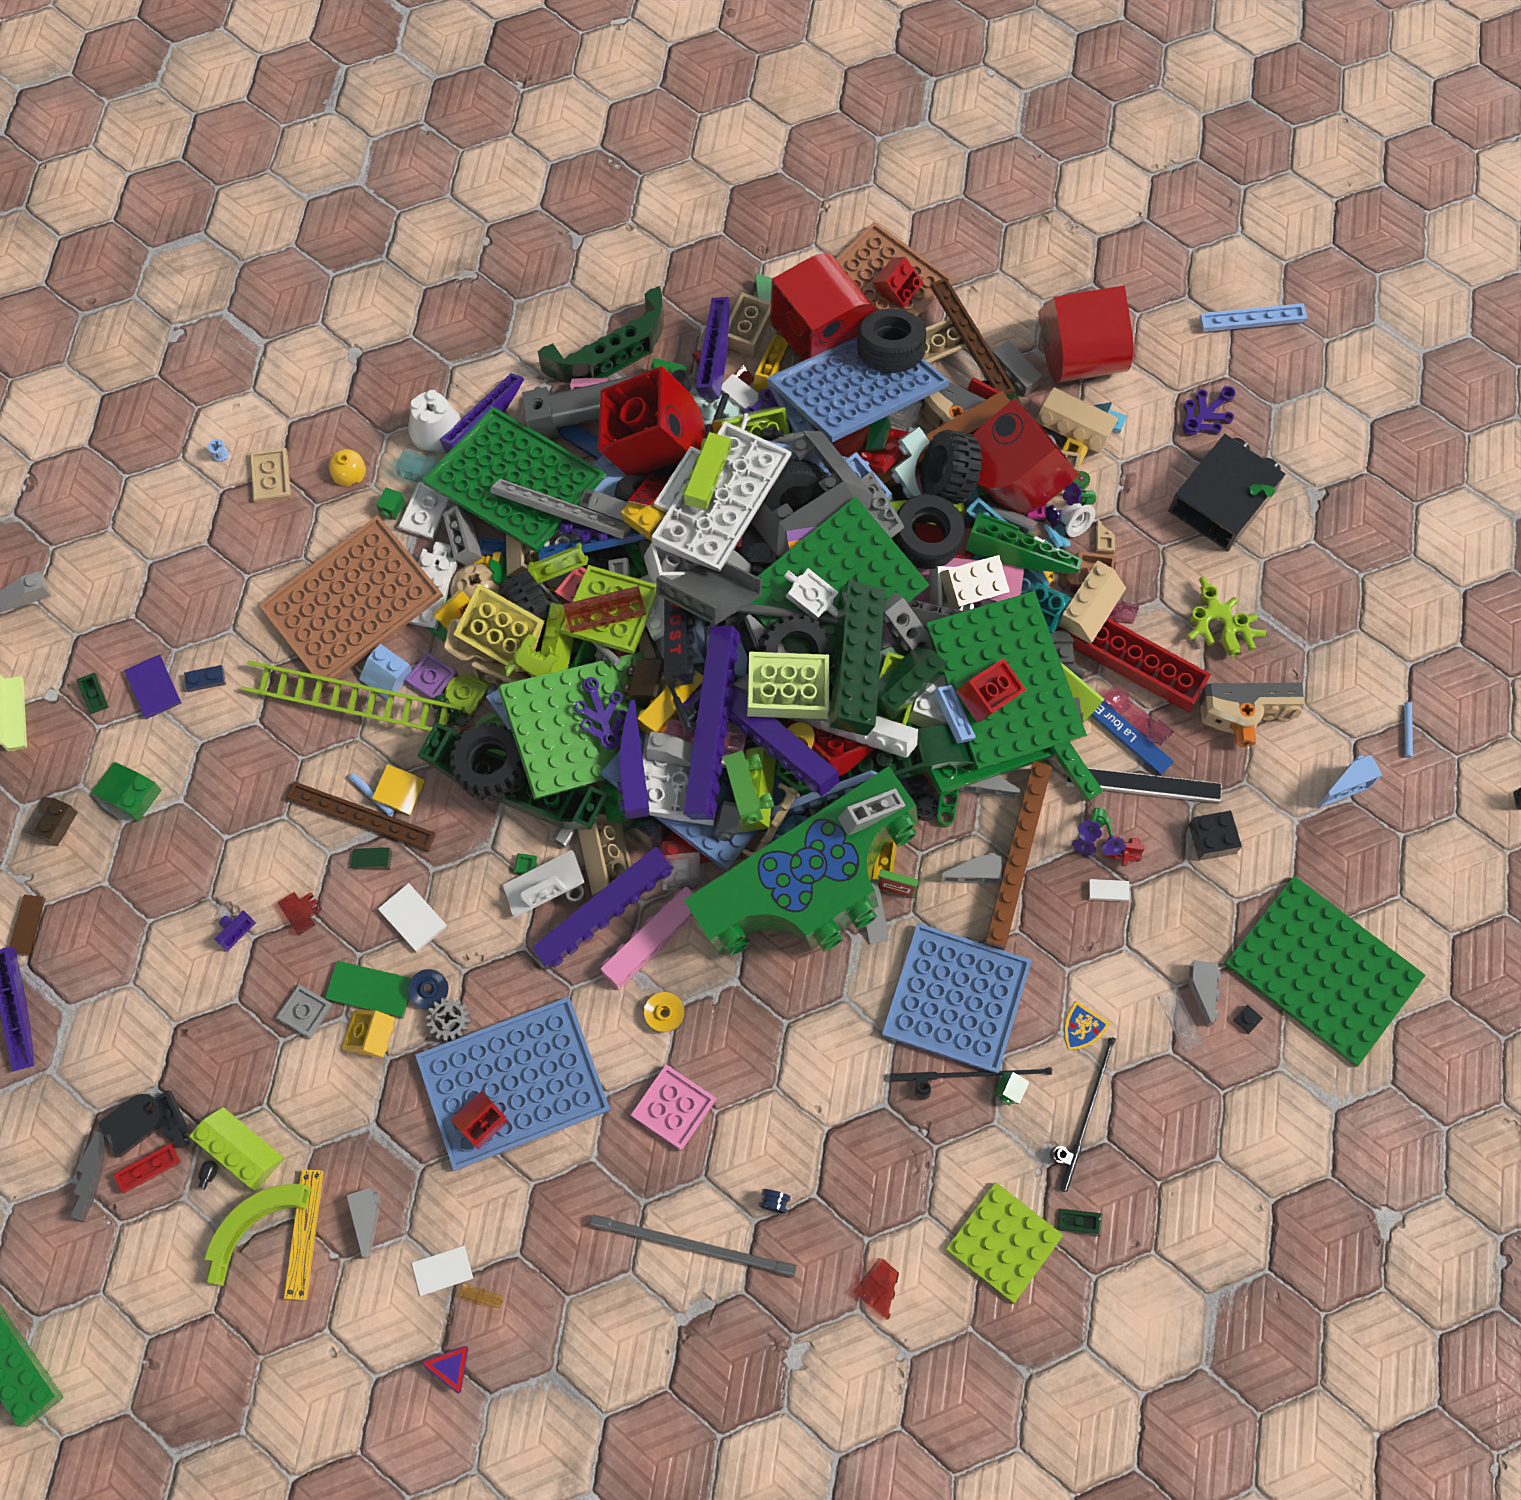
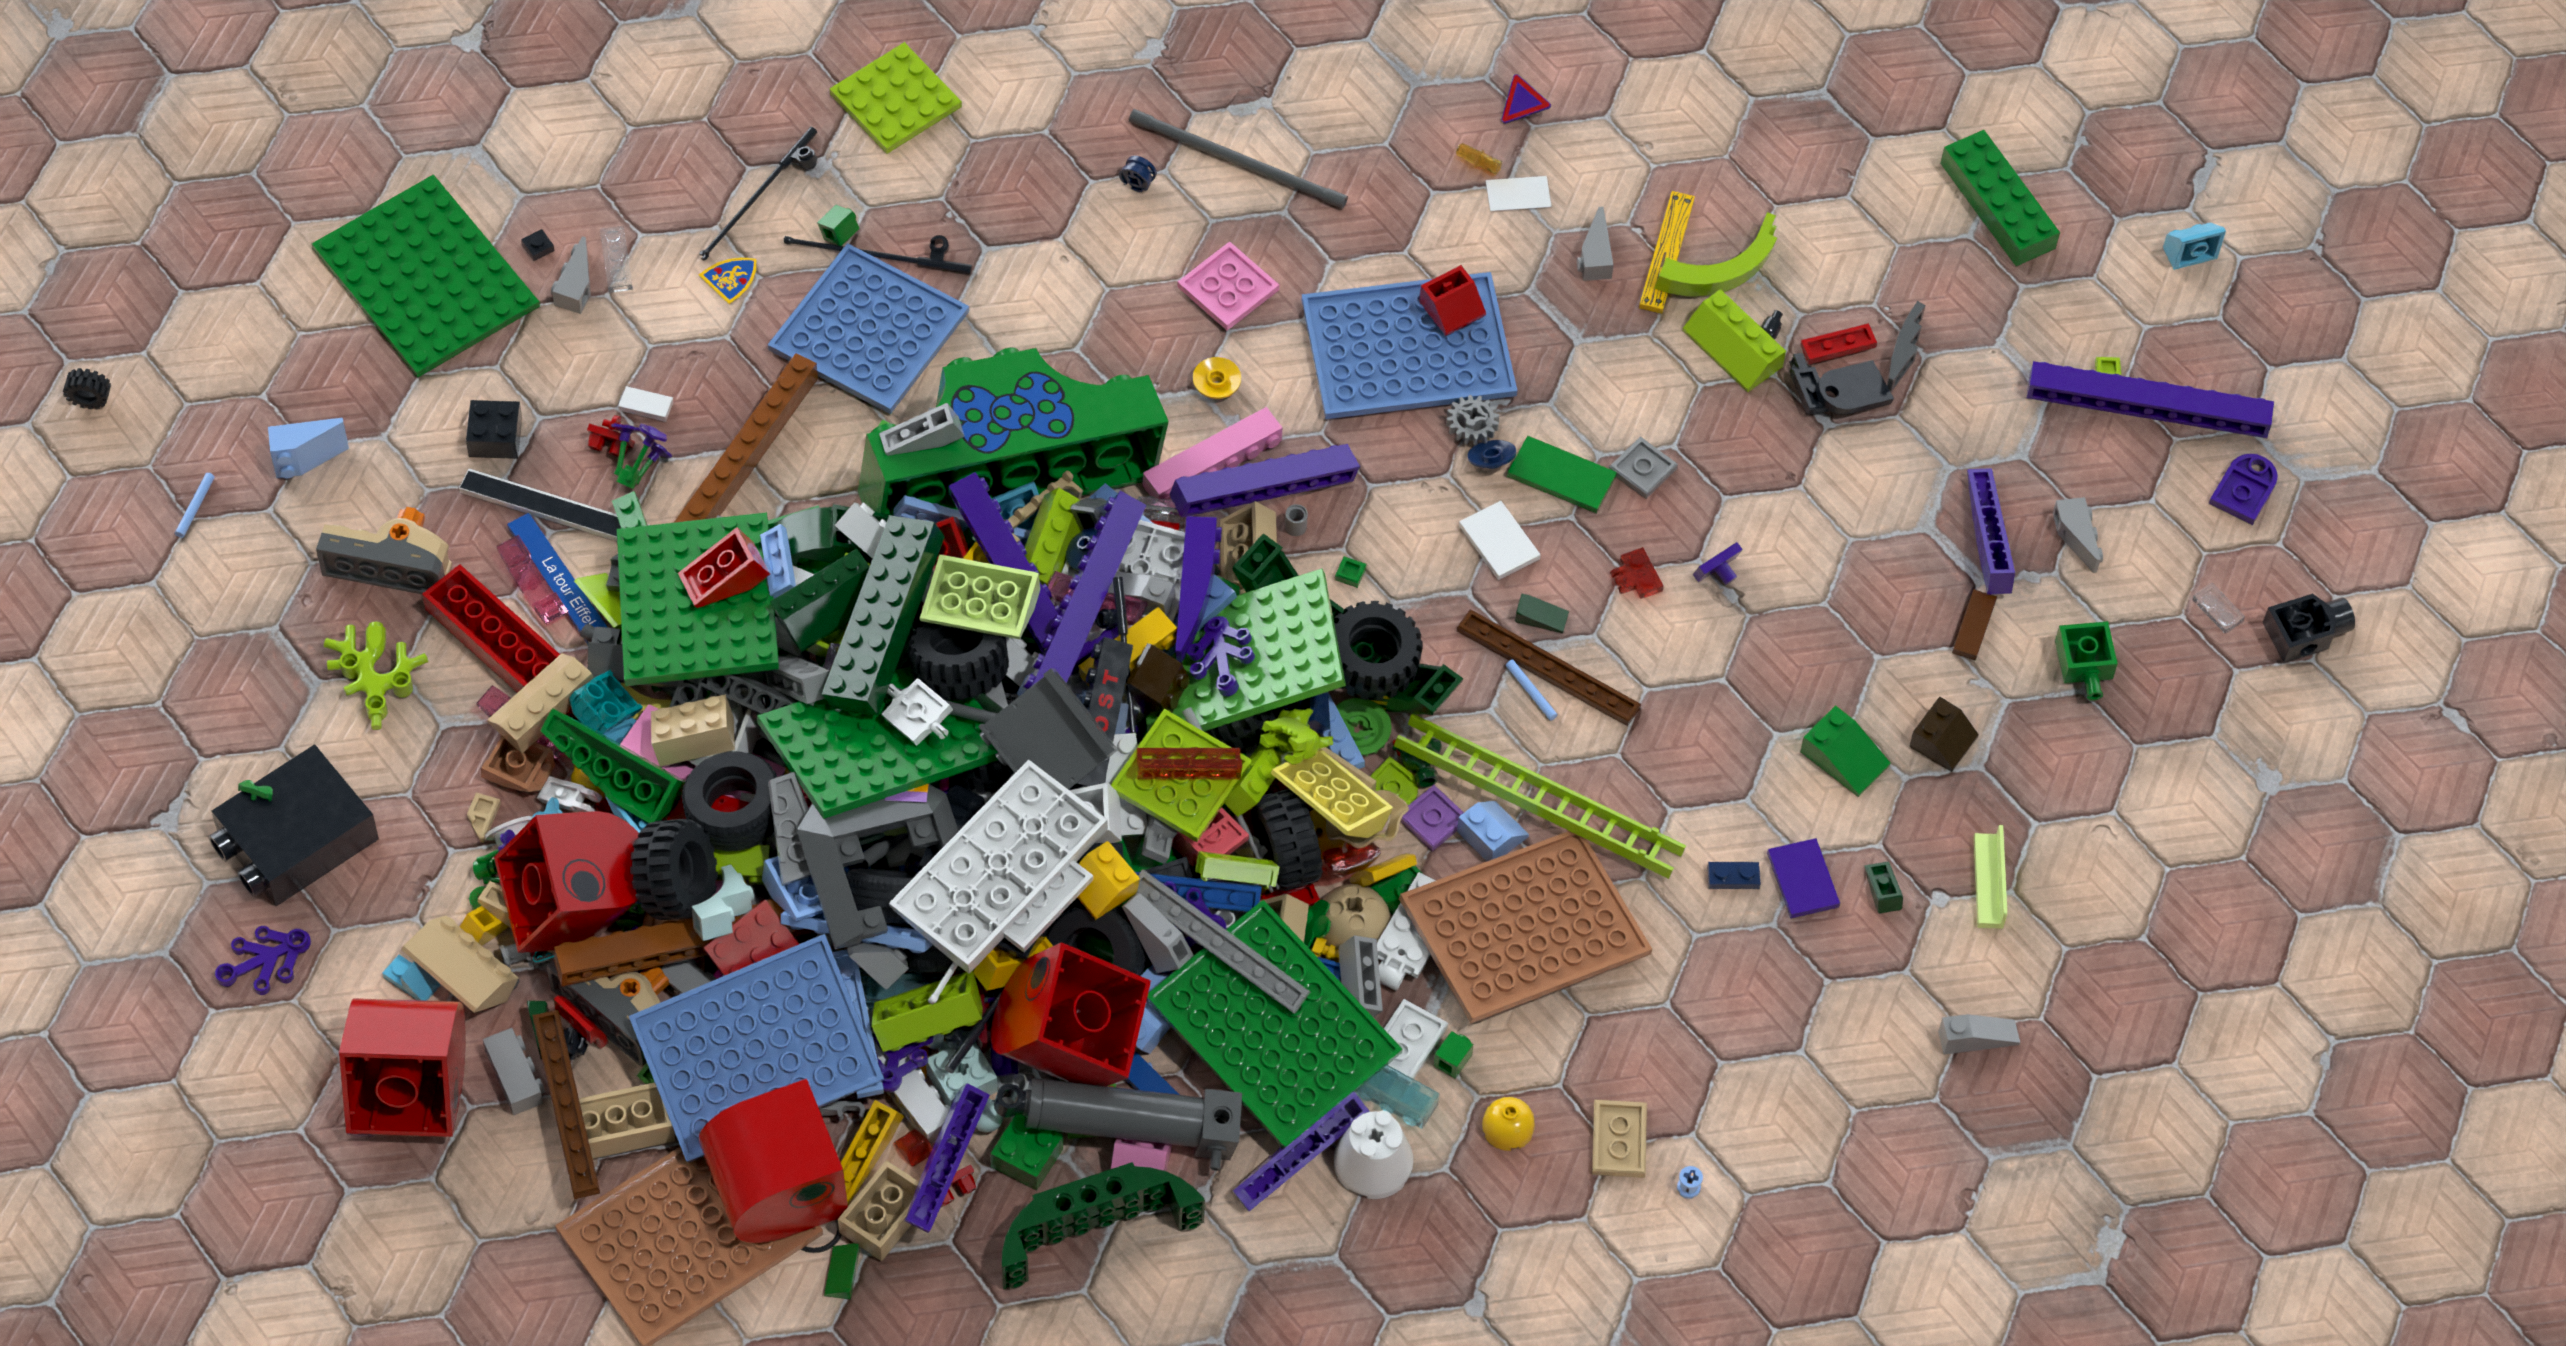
camera: 170 degrees left, 10 degrees down
yellow slope [342,1010,395,1057] -> none
yellow slope [372,764,425,816] -> none
white bracket [503,850,584,917] -> none
red sticker [628,470,673,506] -> none
lime brick [682,432,731,511] -> none
bright green brick [724,751,774,825] -> none
black cylinder [759,427,784,441] -> none
clear red slope [853,1258,899,1320] -> none
black tyre [857,308,926,373] -> none
dark green slope [866,416,891,452] -> none
red slope [872,257,924,308] -> none
light grey slope [941,853,1002,884] -> none
dark green slope [1058,1209,1103,1236] -> none
light blue plate [1199,303,1307,332] -> none

